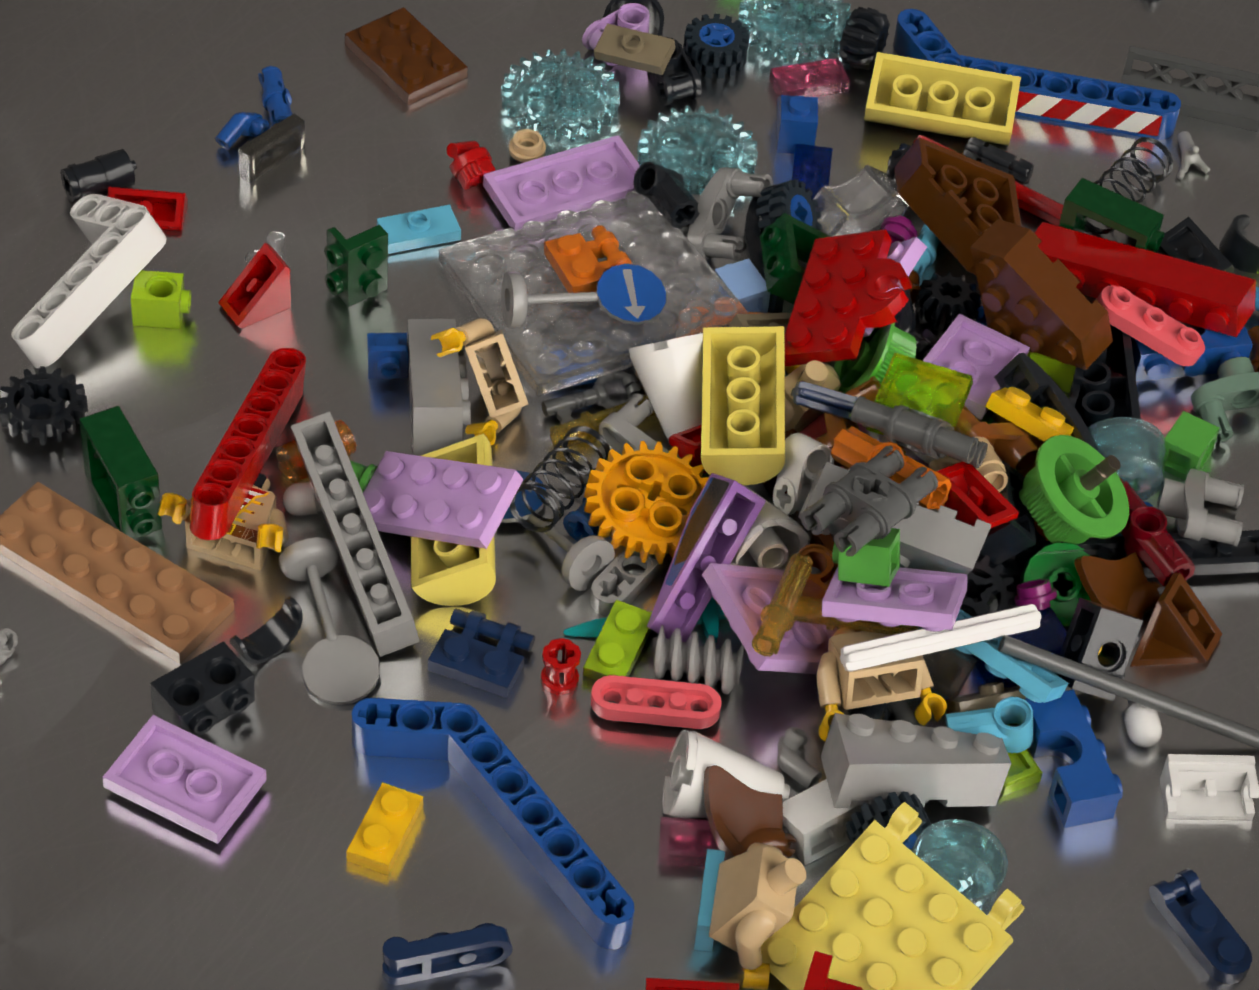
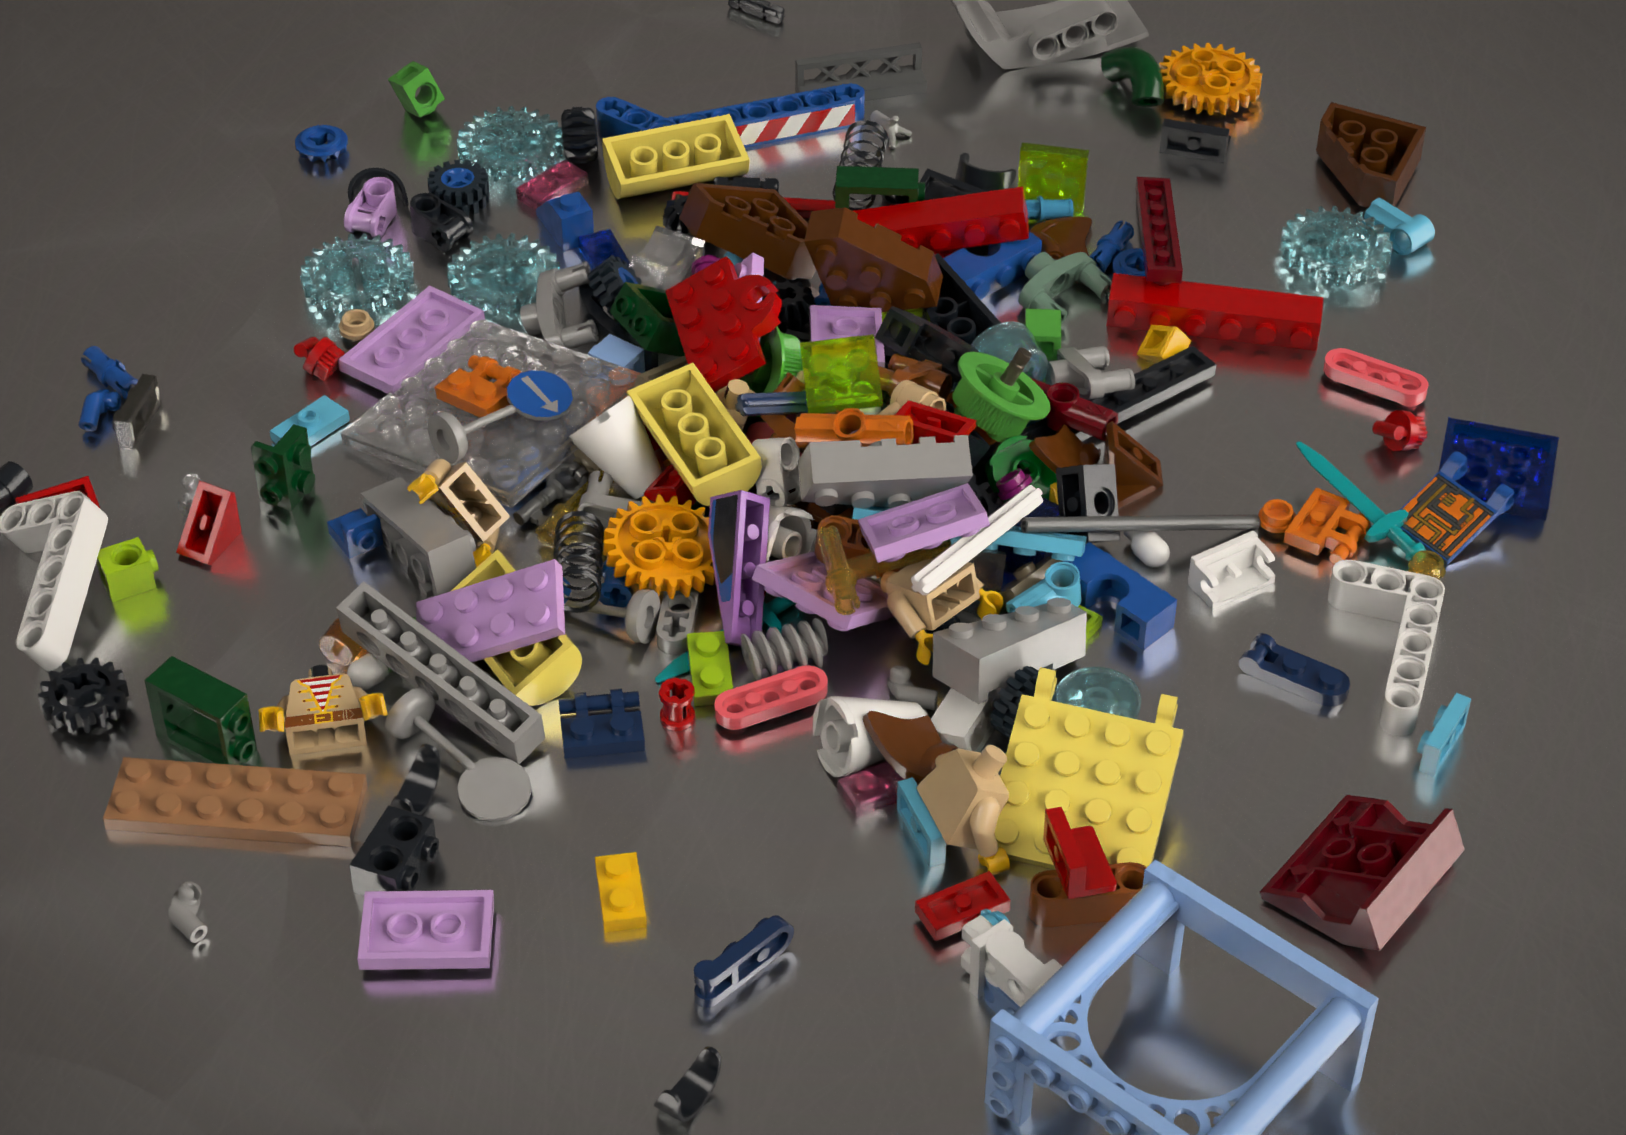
camera: 25 degrees left, 5 degrees down
red beam [189,348,306,540] -> none
reddish brown plate [345,7,468,106] -> none
blue beam [352,698,635,949] -> none
dark tan plate [593,23,676,75] -> none
black piece [633,162,700,229] -> none
dark grey pin [800,446,938,556] -> none
bright green brick [832,523,900,587] -> none
dark grey pin [851,396,988,468] -> none
yellow plate [985,387,1074,442] -> none
coral plate [1097,286,1205,366] -> none

